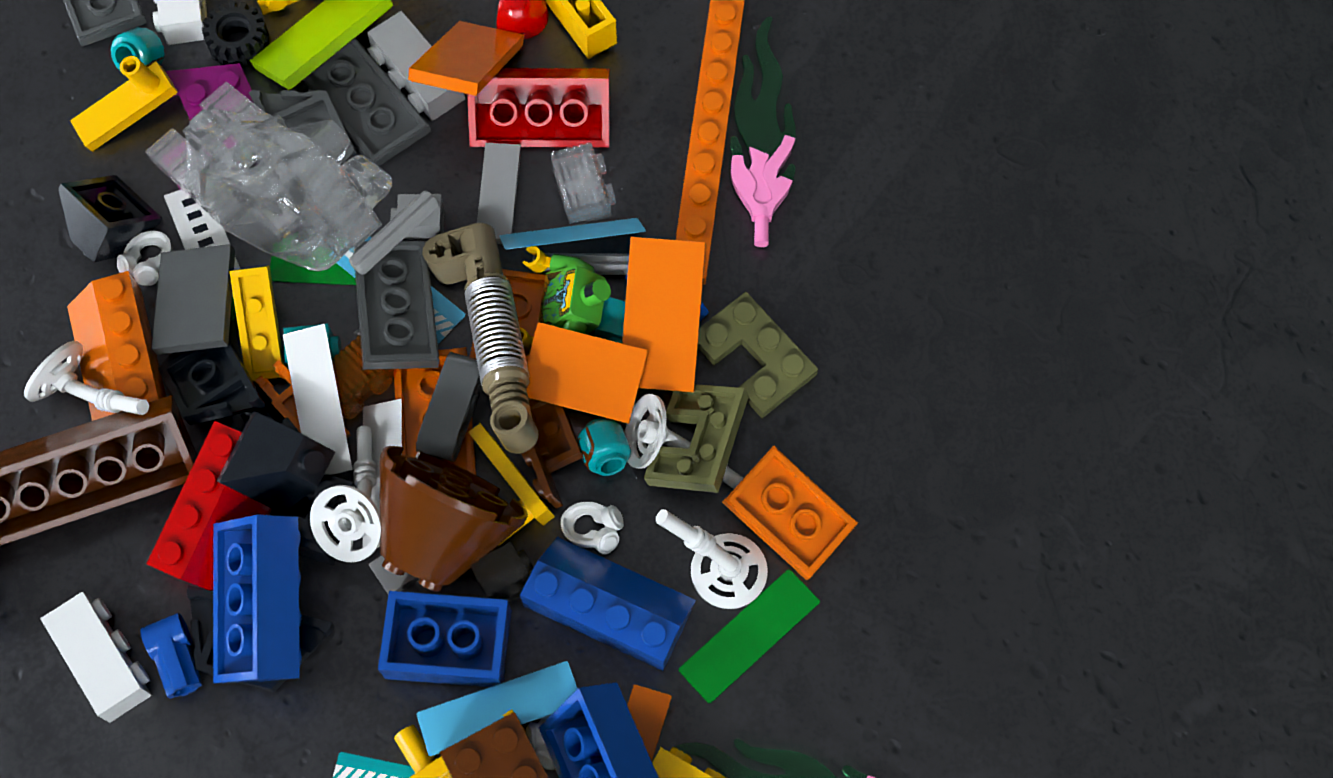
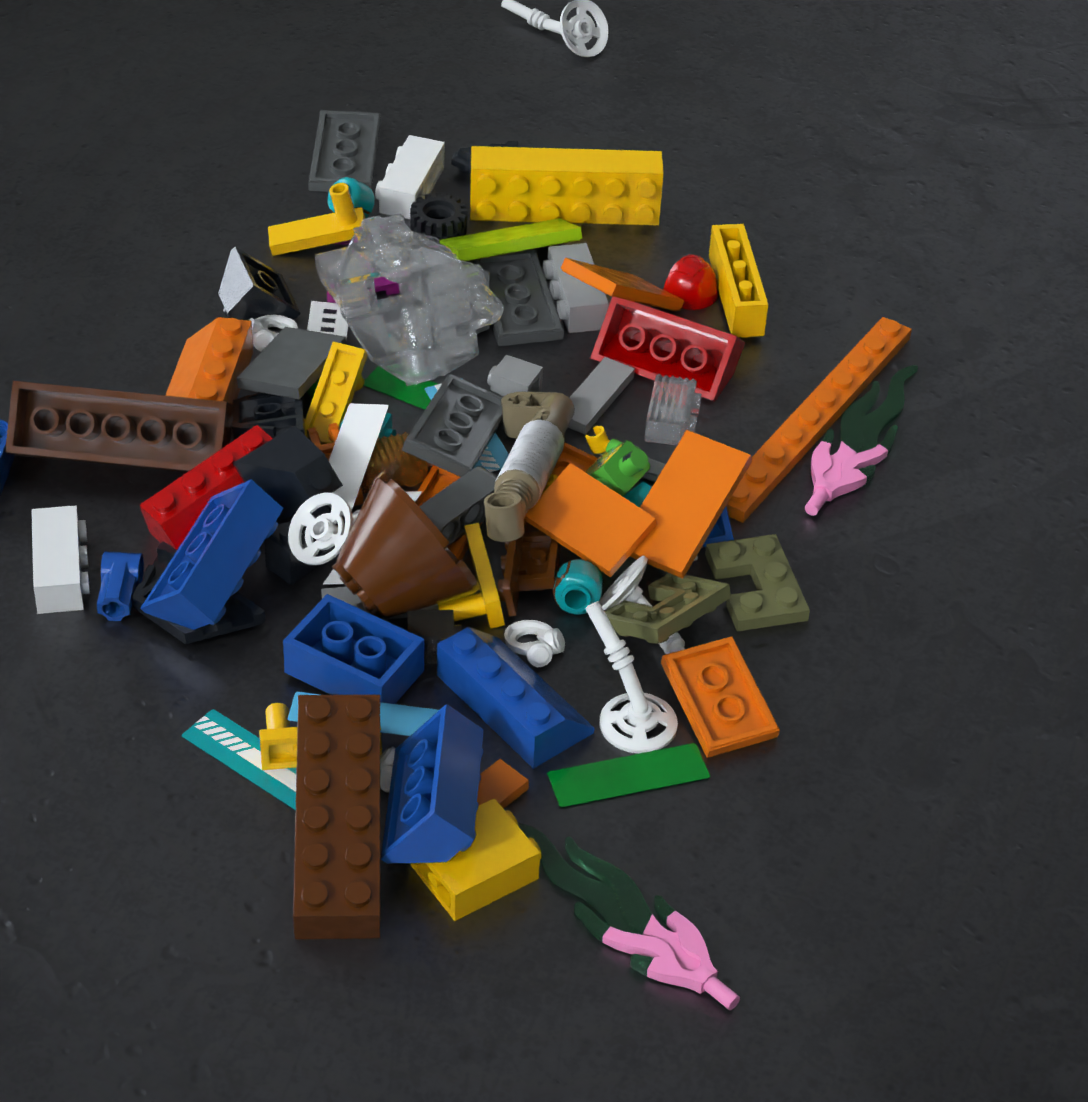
camera: 25 degrees right, 25 degrees down
white dish [24,341,149,415] -> none
light grey axle [349,191,438,275] -> none
medium azure sticker [499,218,646,250] -> none

